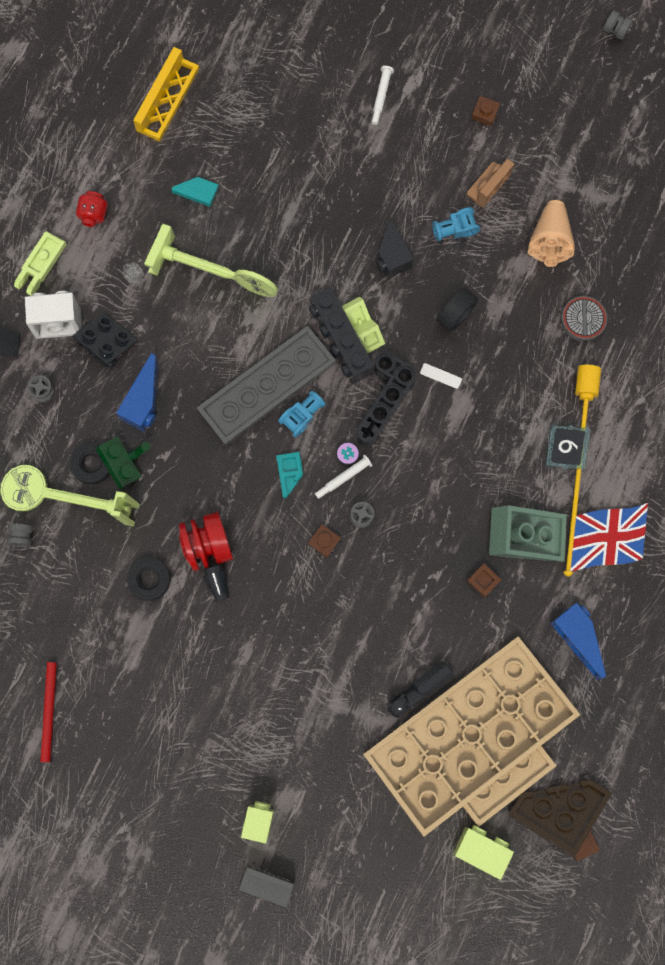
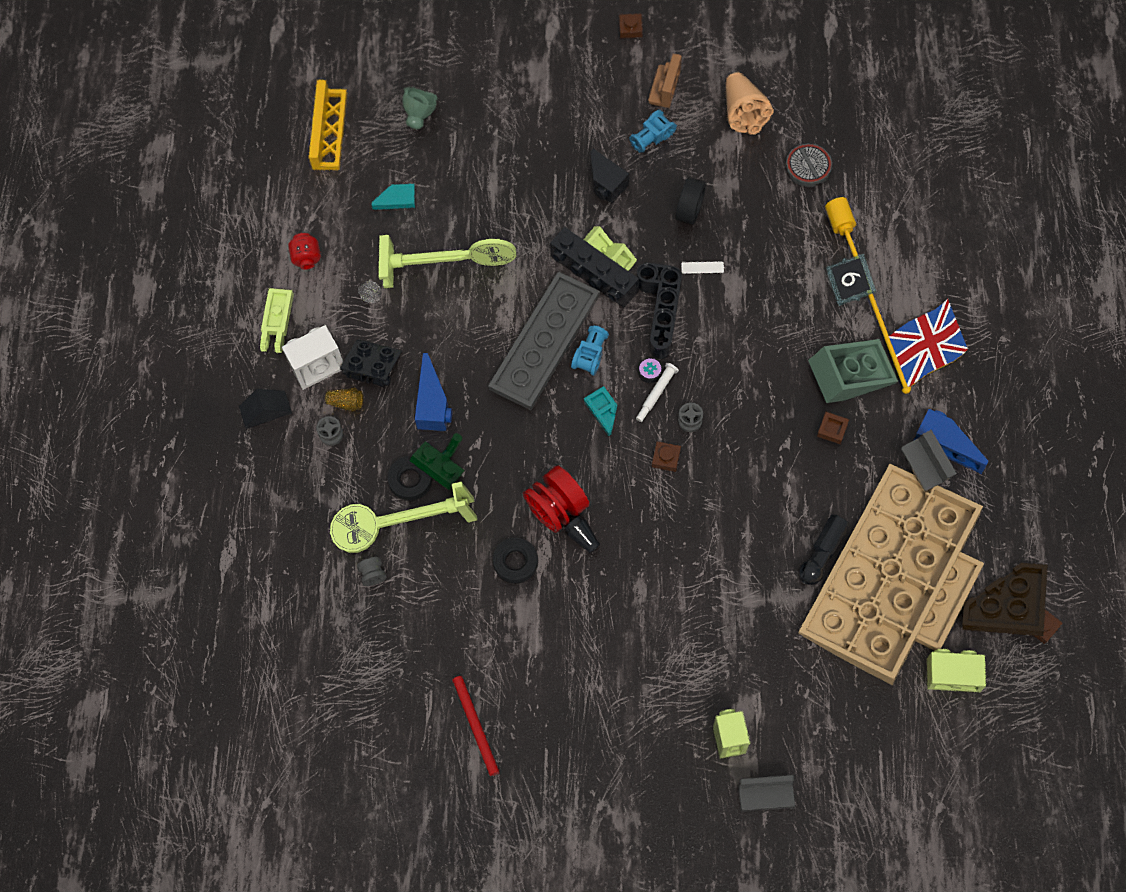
camera: 15 degrees left, 10 degrees down
white piece [372,66,394,125] -> none
none -> clear yellow cone [325,388,363,412]
none -> sand green hair [403,87,438,130]
none -> dark grey panel [901,430,957,491]

